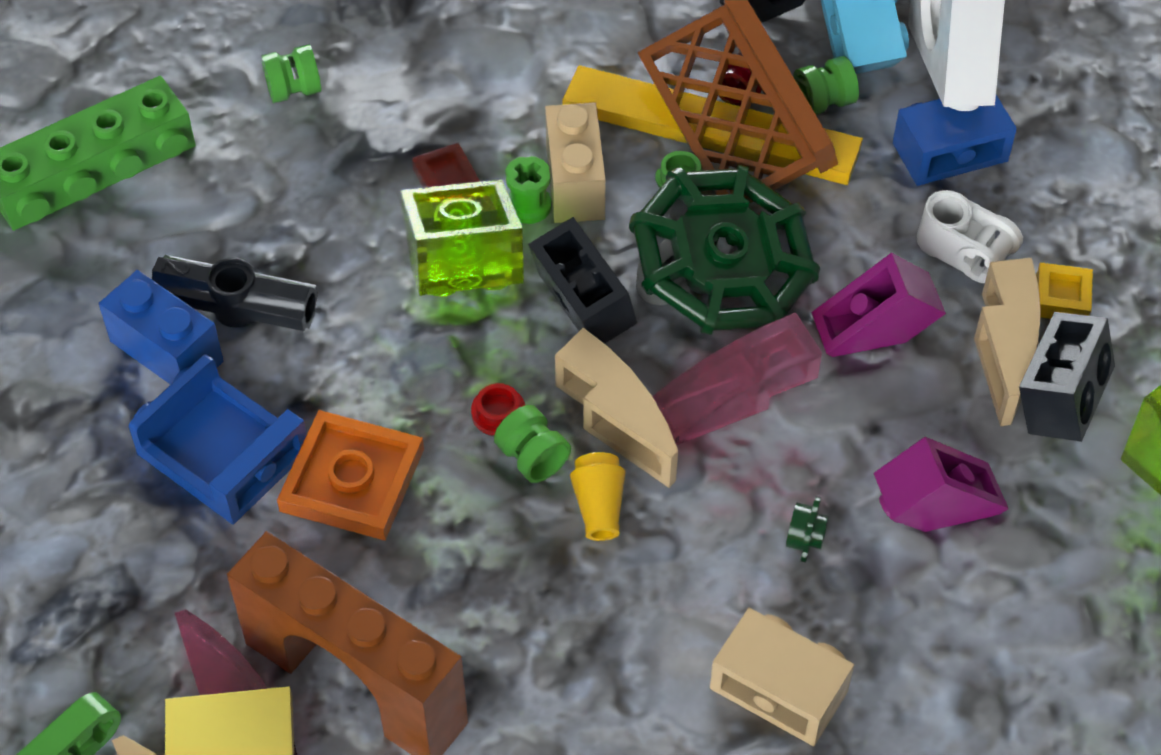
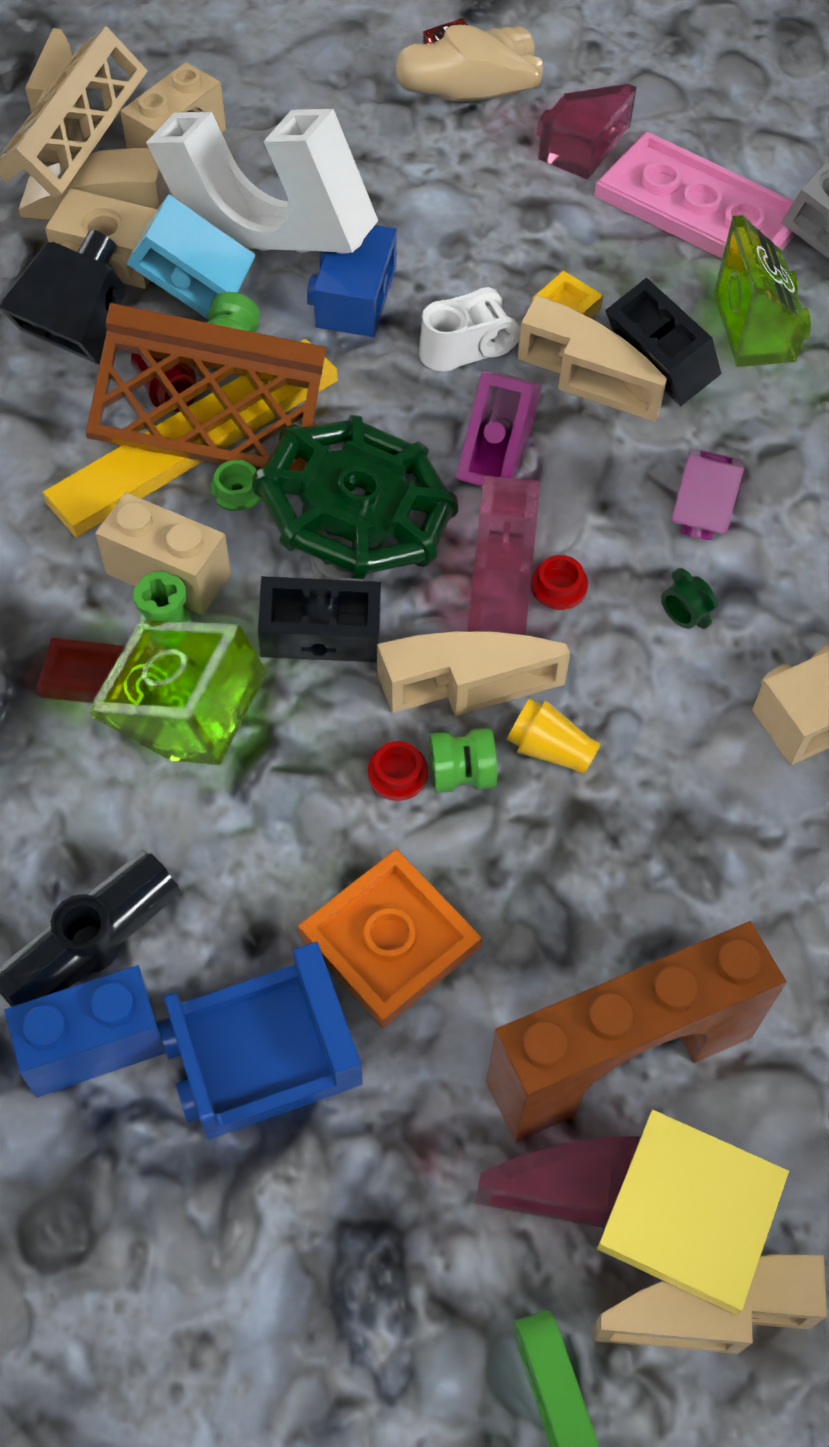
camera: 60 degrees left, 5 degrees up
none -> red plate [531,555,588,610]

